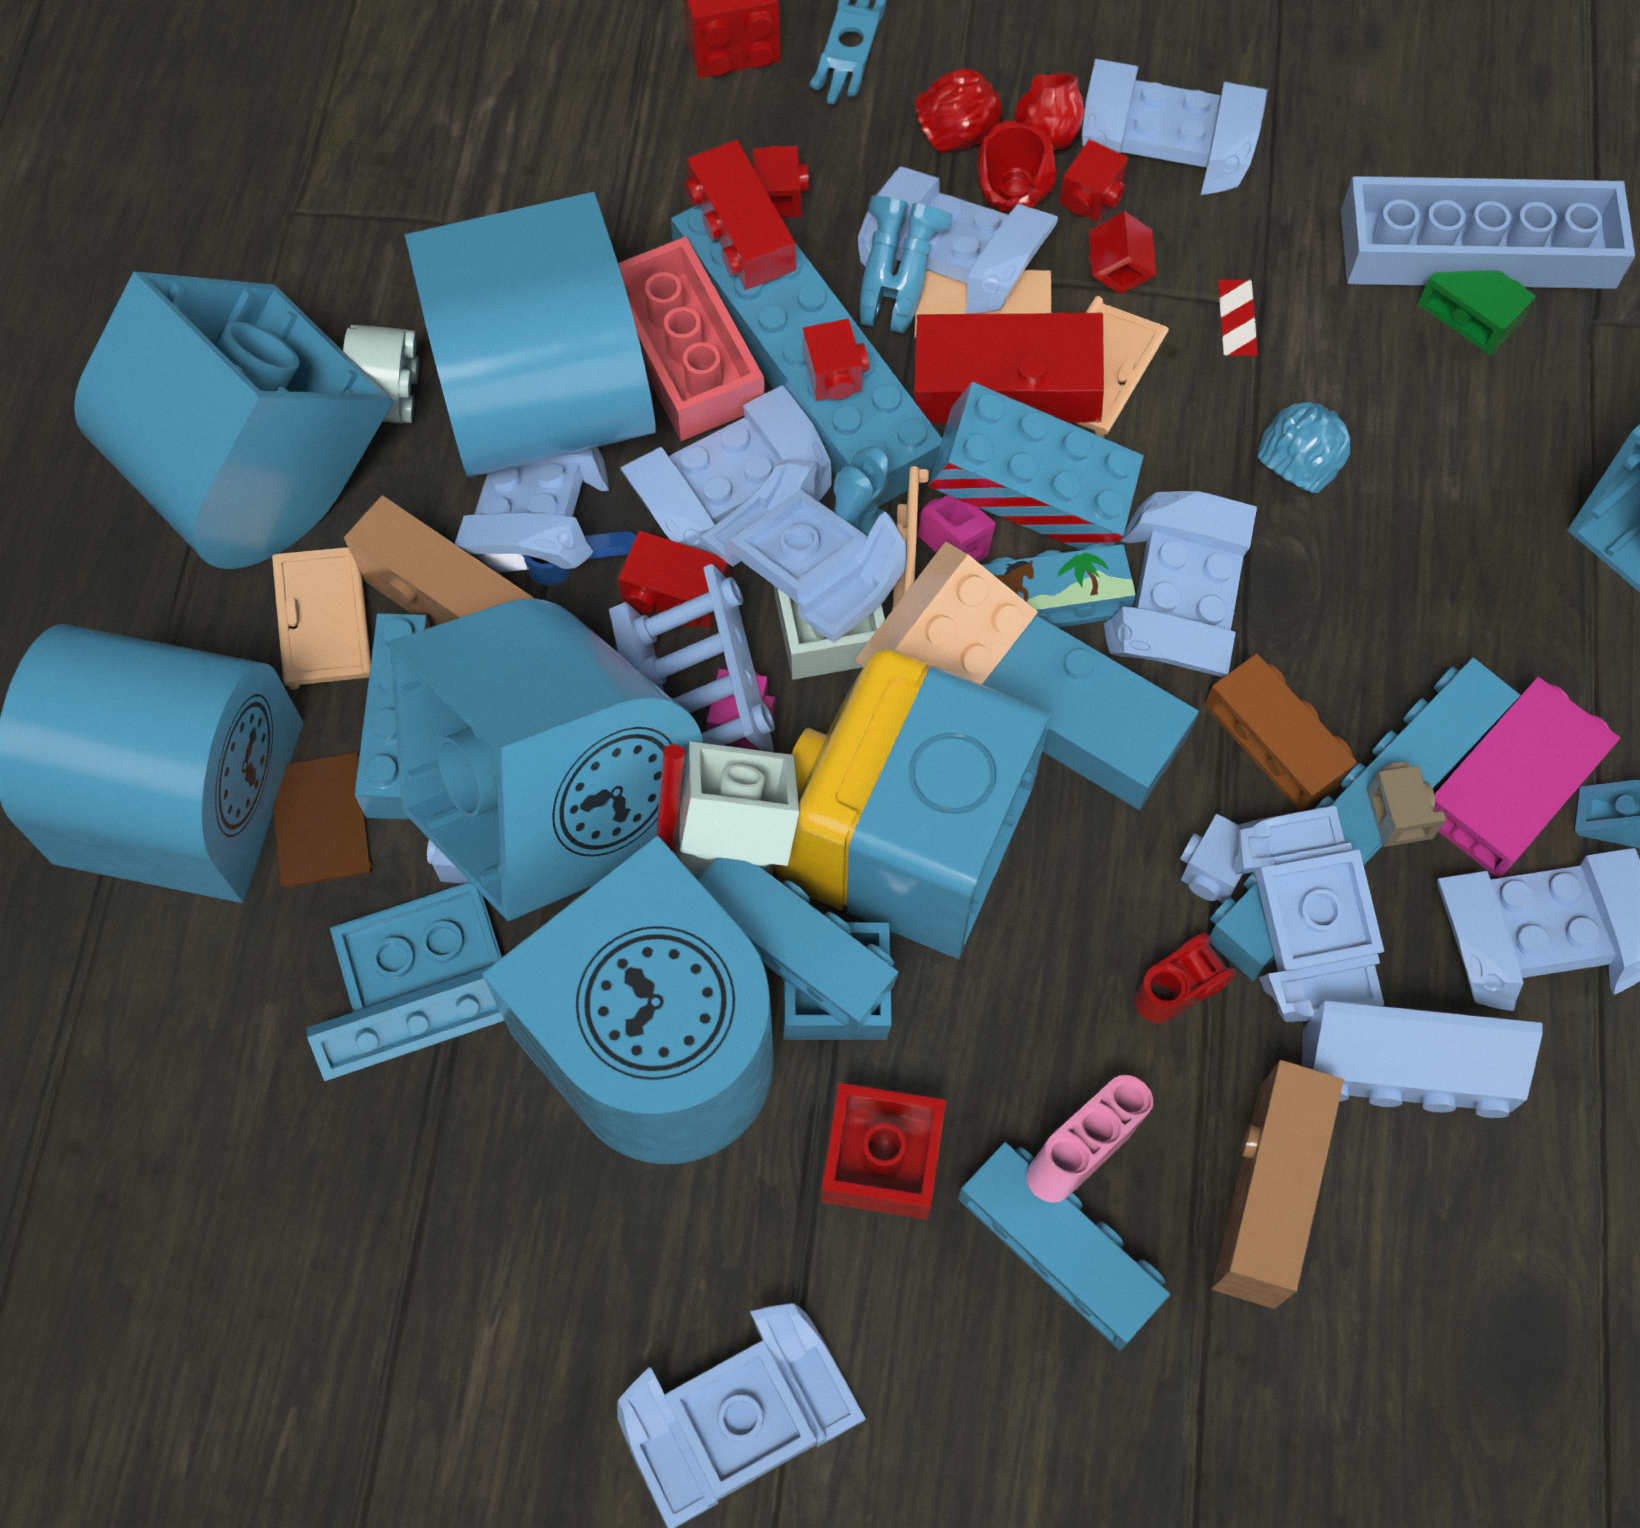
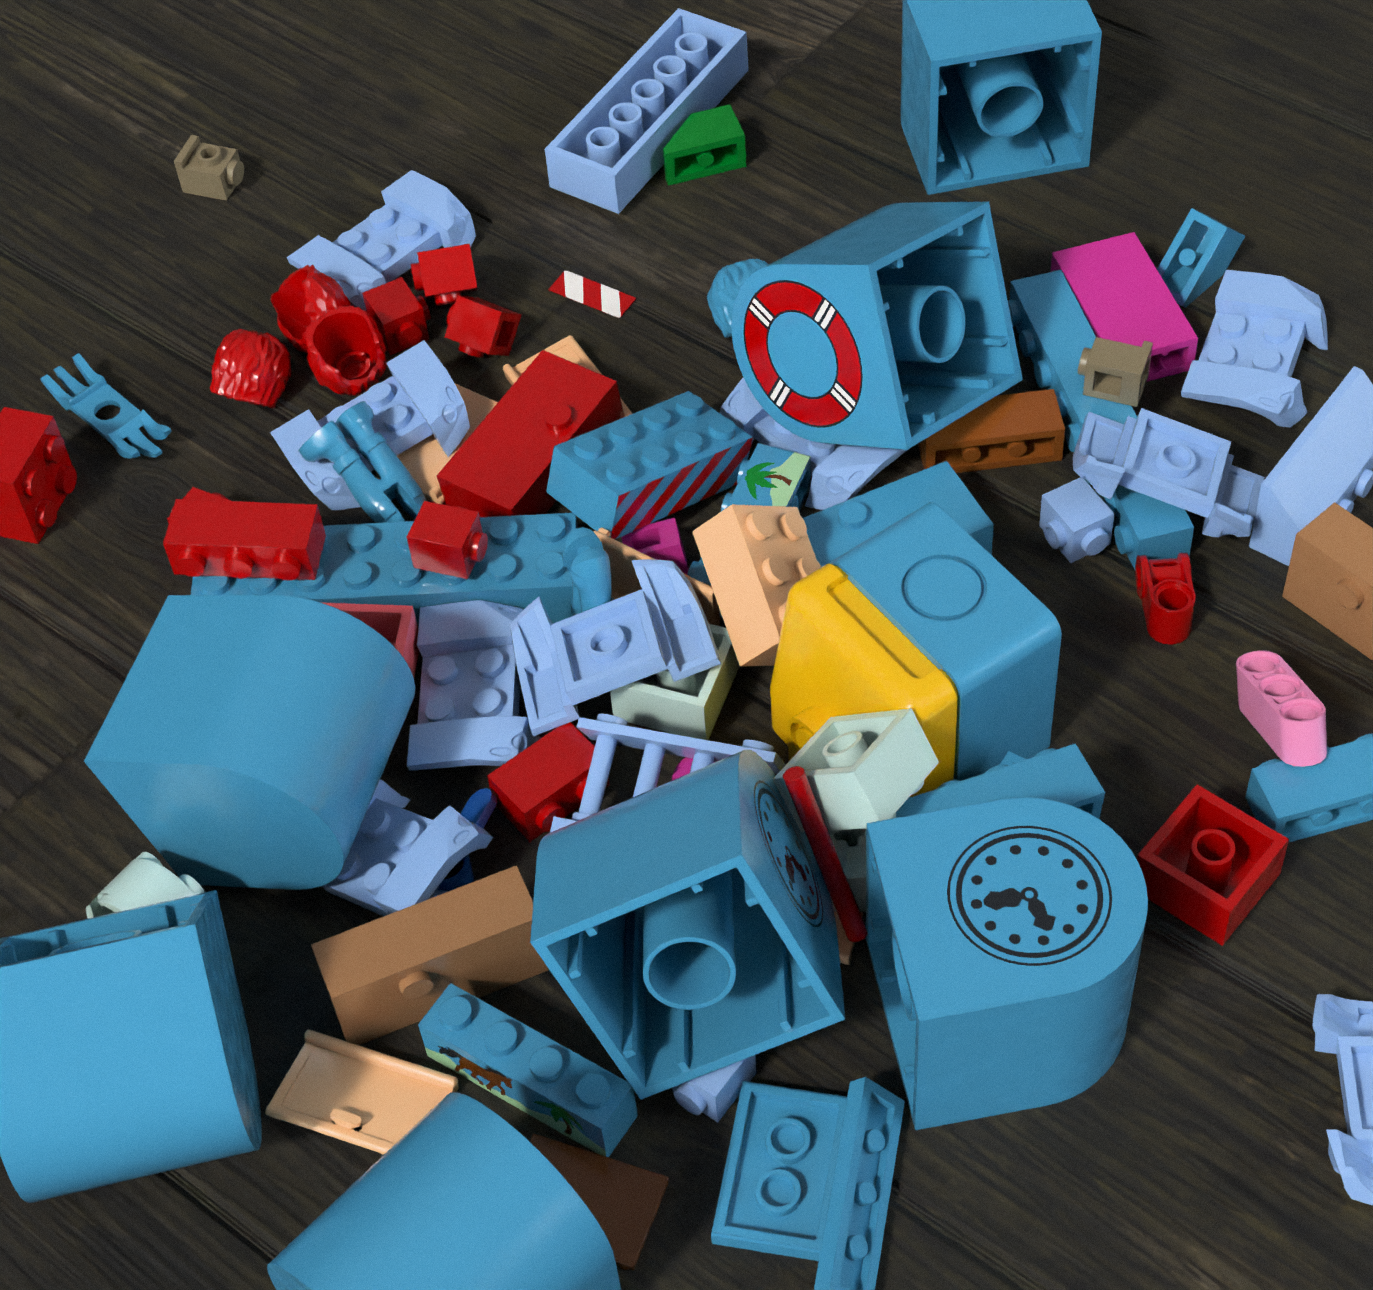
camera: 55 degrees left, 15 degrees down
none -> red brick [411,244,478,306]
none -> dark azure brick [731,201,1023,450]

